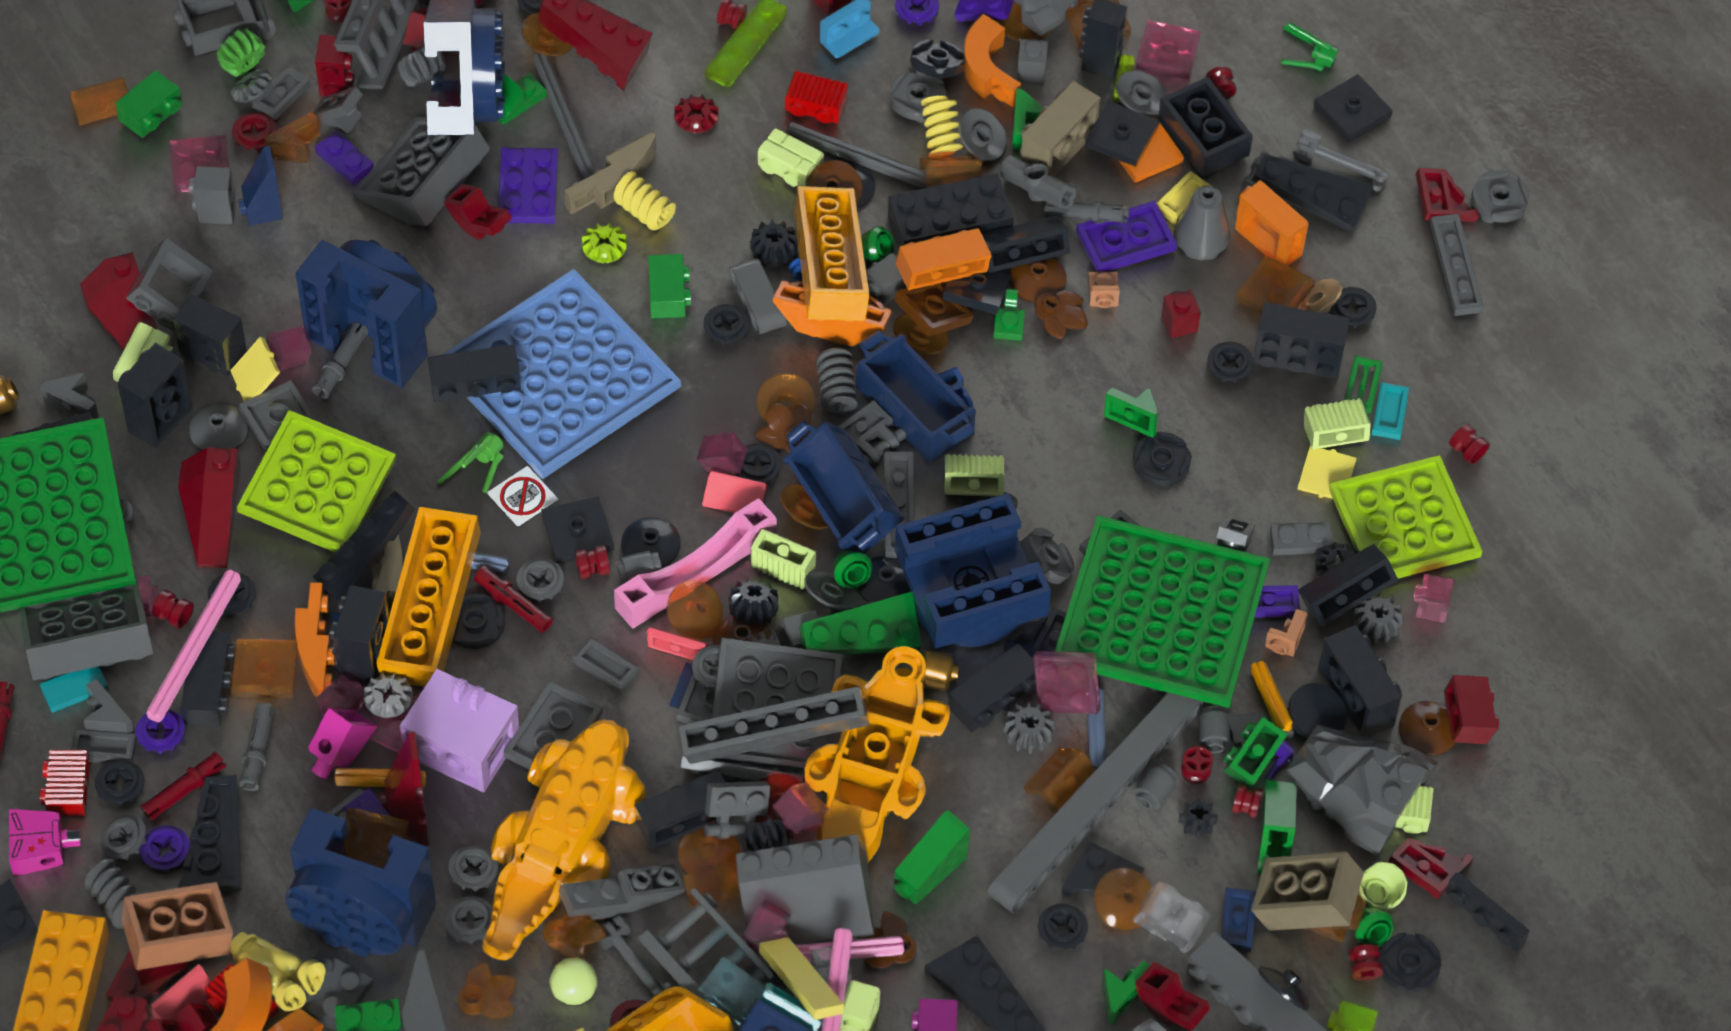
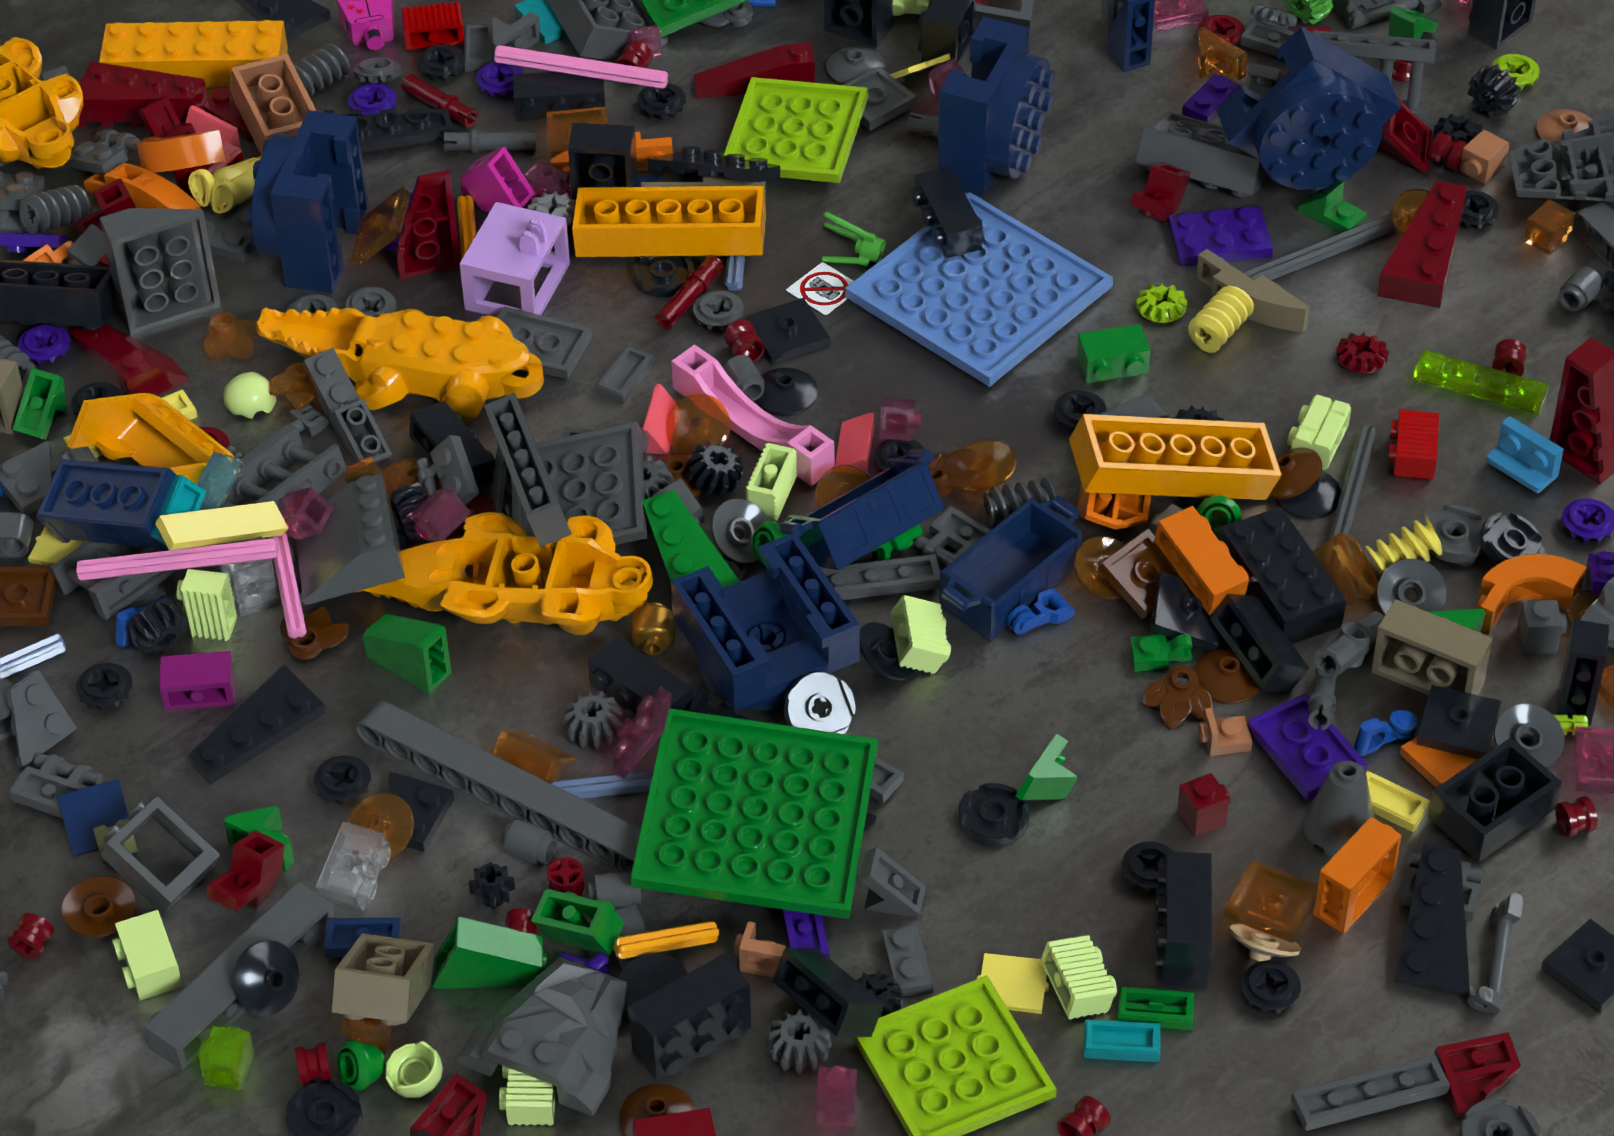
camera: 85 degrees right, 10 degrees down
none -> blue piece [1353,710,1418,756]

